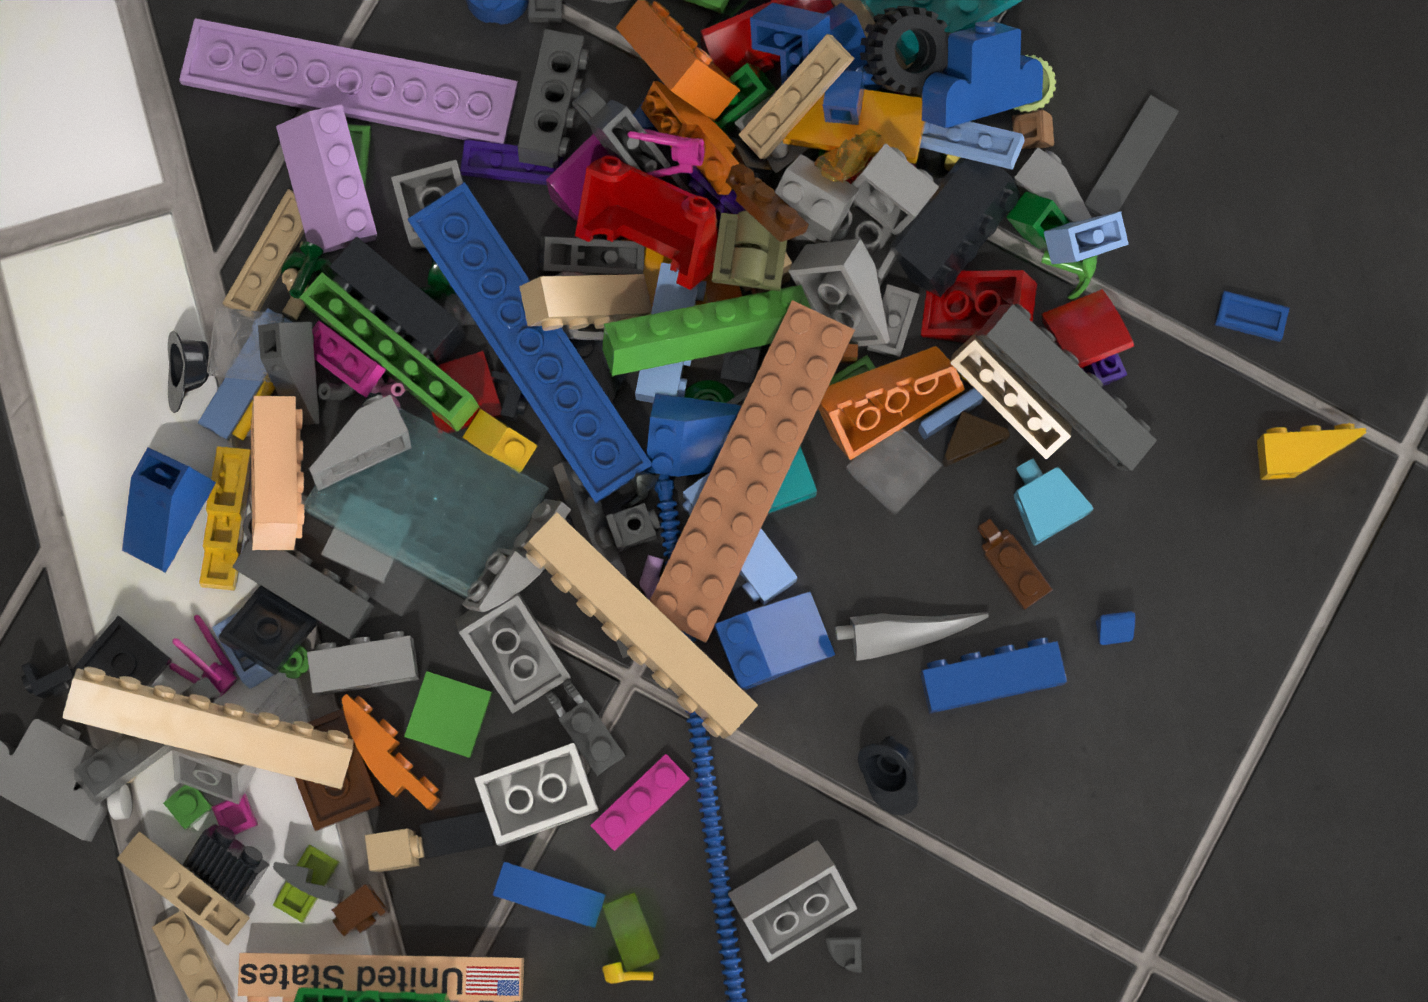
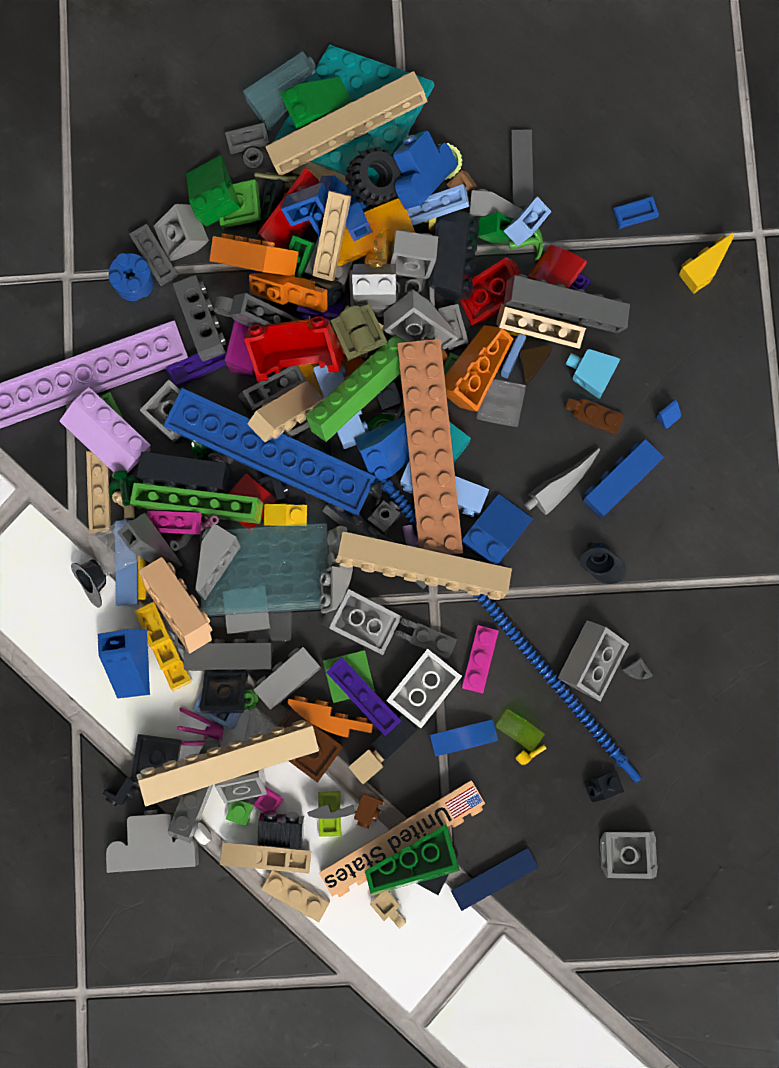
camera: 25 degrees left, 0 degrees up
dark pink plant [627,129,705,178] -> none
reddish brown hinge [726,163,809,242] -> none
none -> dark purple plate [326,657,401,736]

